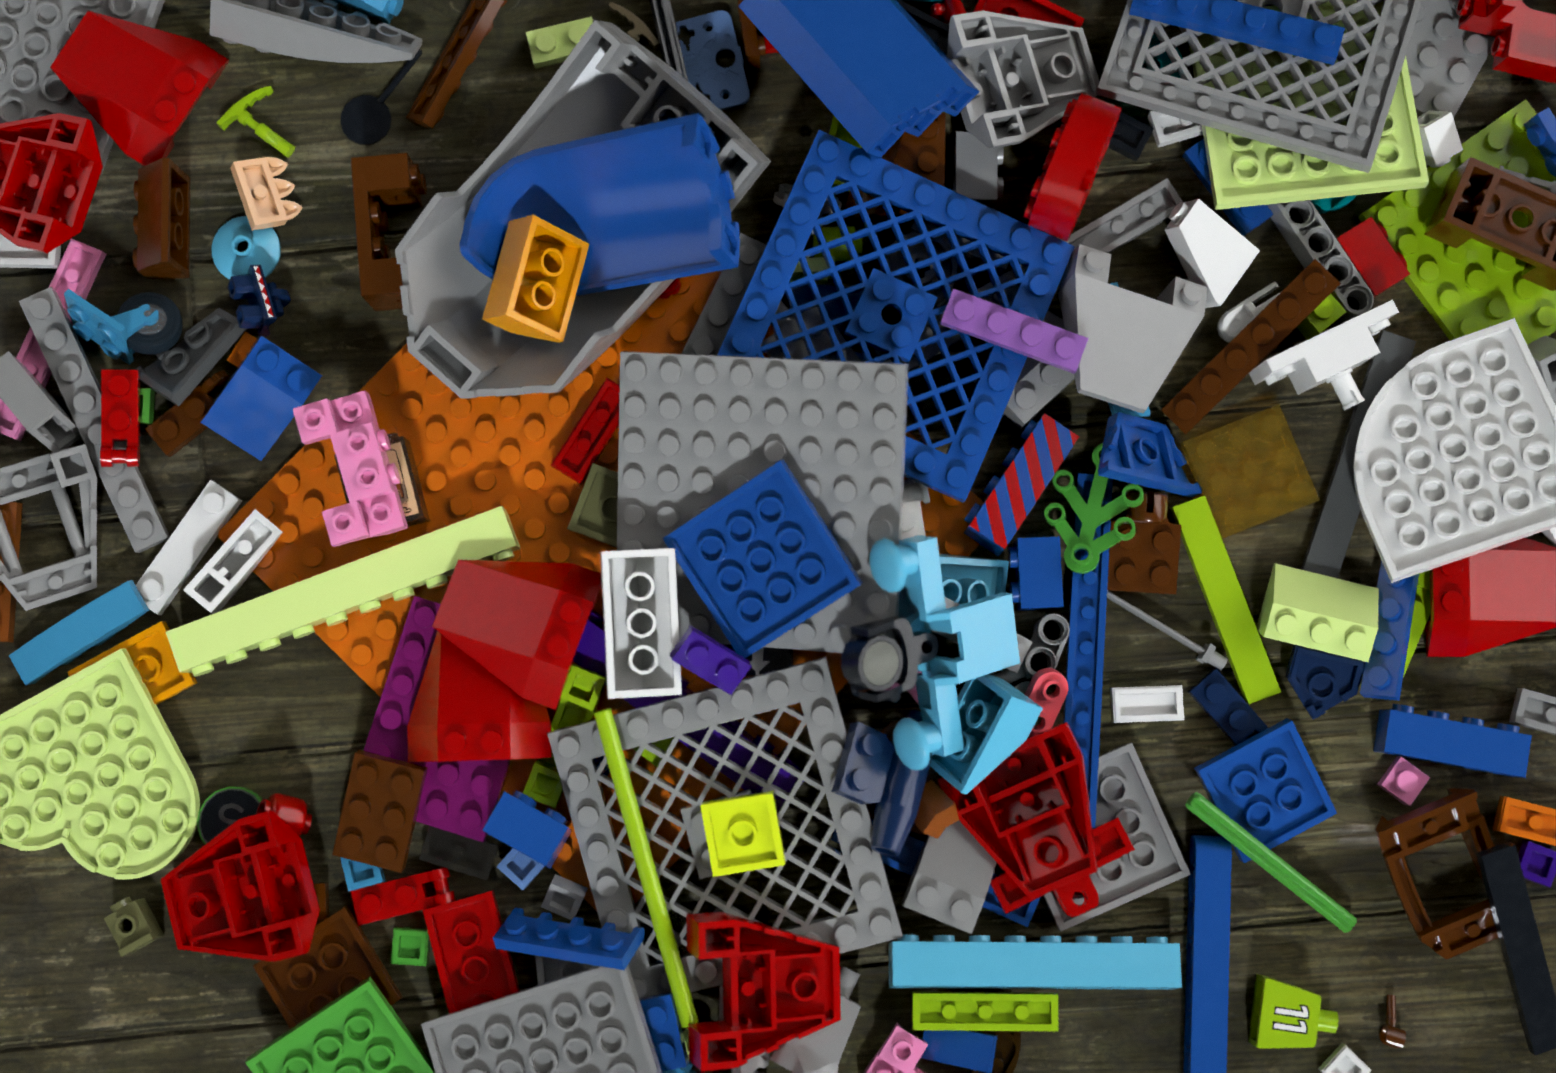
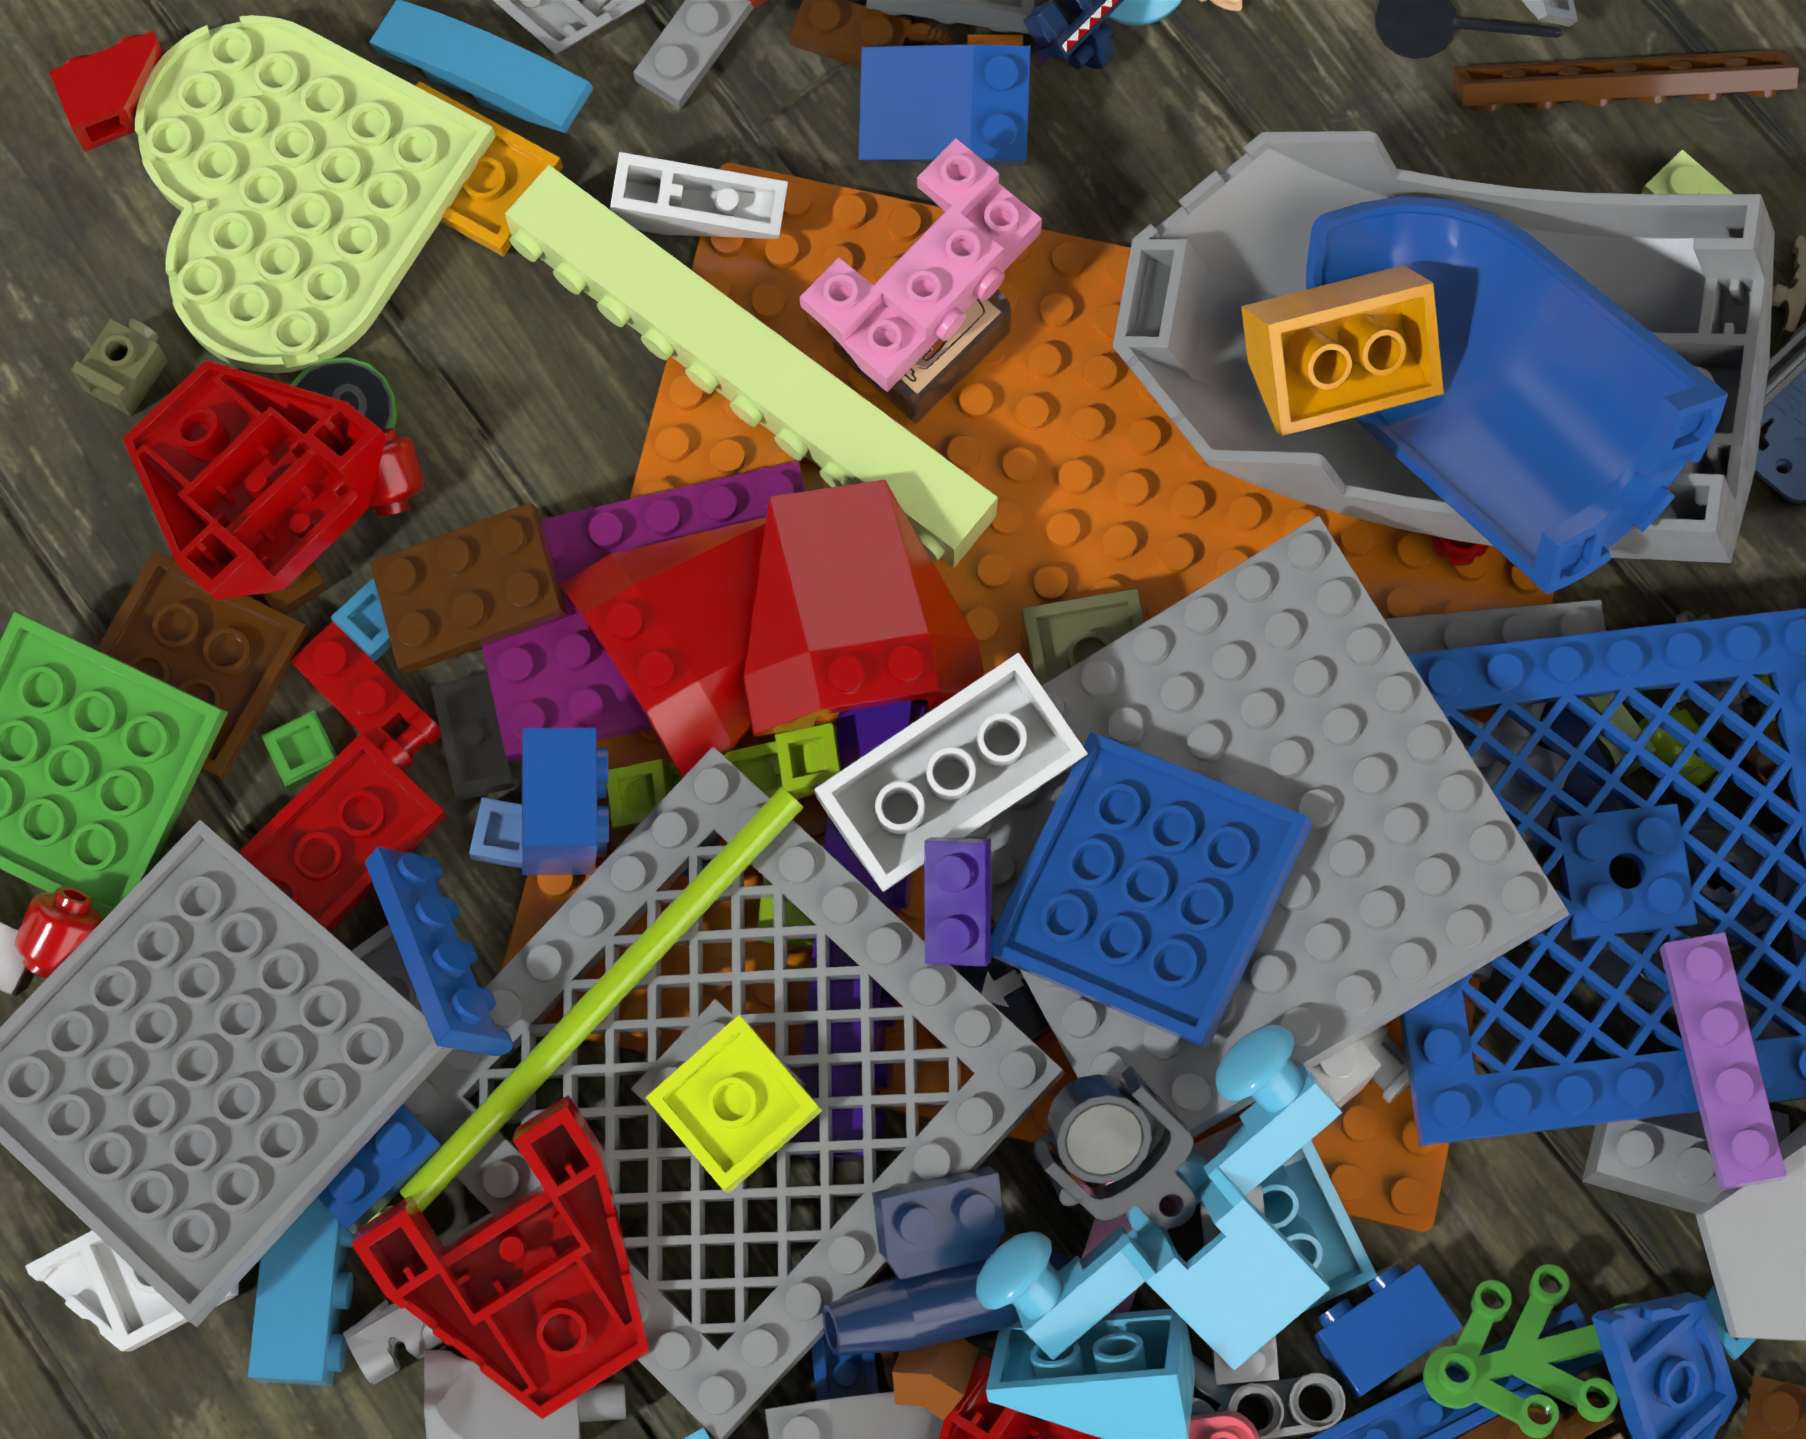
camera: 60 degrees right, 10 degrees down
white plate [136,480,242,615] -> none
reddish brown plate [351,153,427,311] -> none
light grey plate [541,874,588,920] -> none
red tile [551,377,620,485] -> none
brick [964,413,1079,556] -> none

